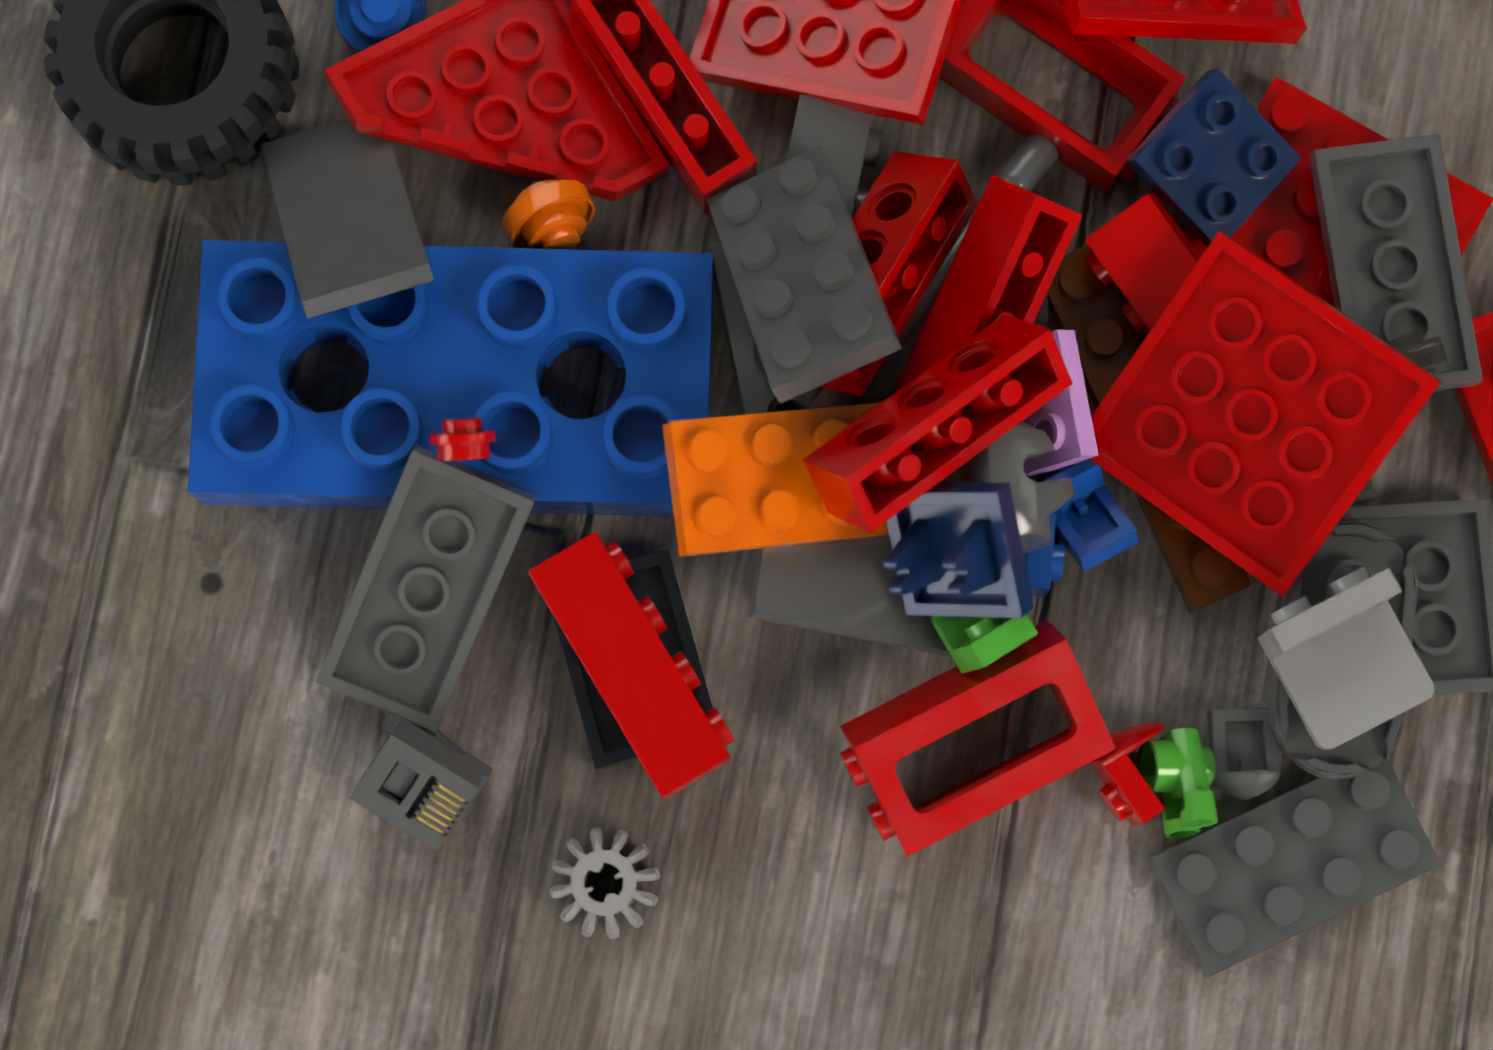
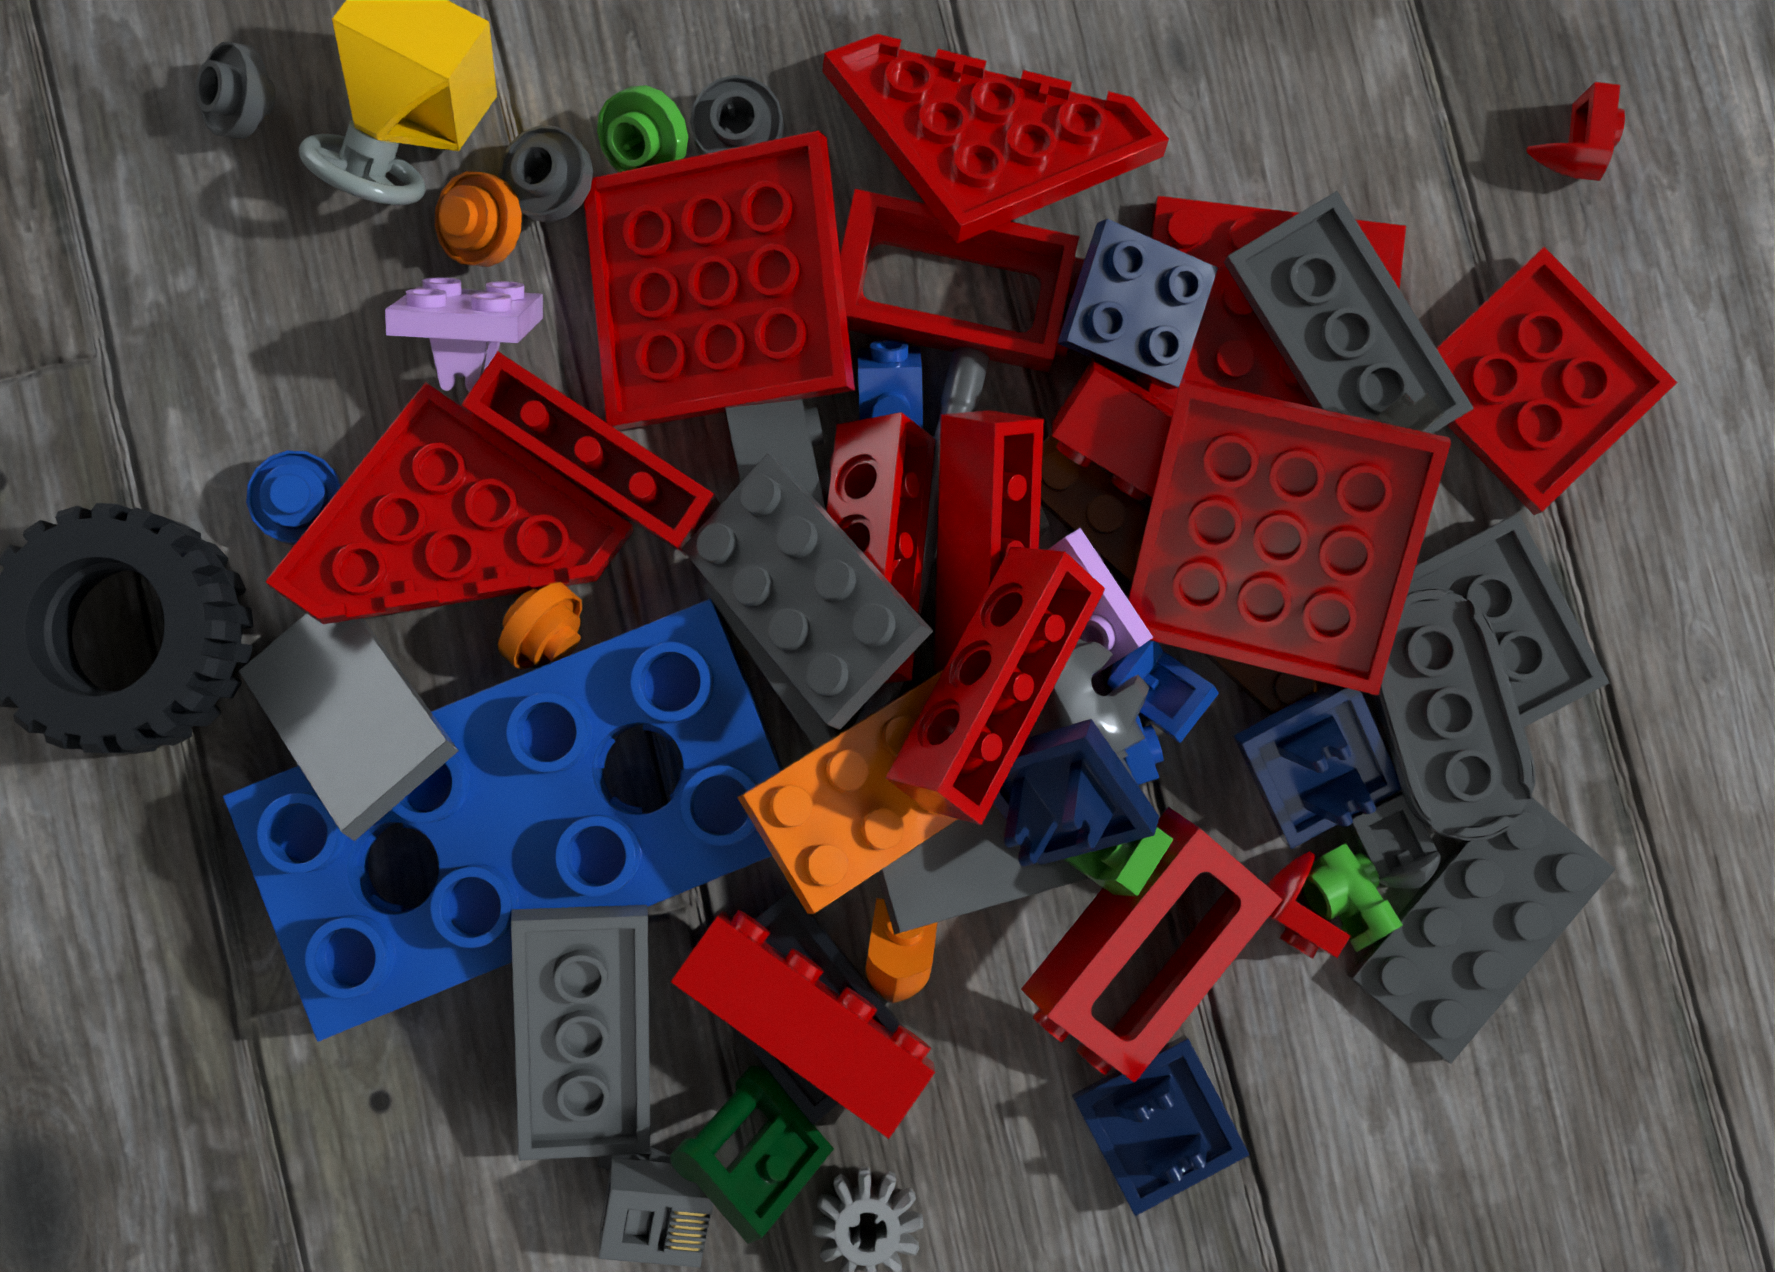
camera: 25 degrees left, 5 degrees up
red plate [429,418,496,461] -> none
light grey bracket [1257,567,1435,750] -> none
none -> dark green plate [670,1065,834,1244]
none -> blue bracket [858,339,923,429]
none -> orange plate [865,898,938,1004]
none -> dark blue plate [1072,1035,1250,1216]
none -> dark blue plate [1234,684,1401,849]

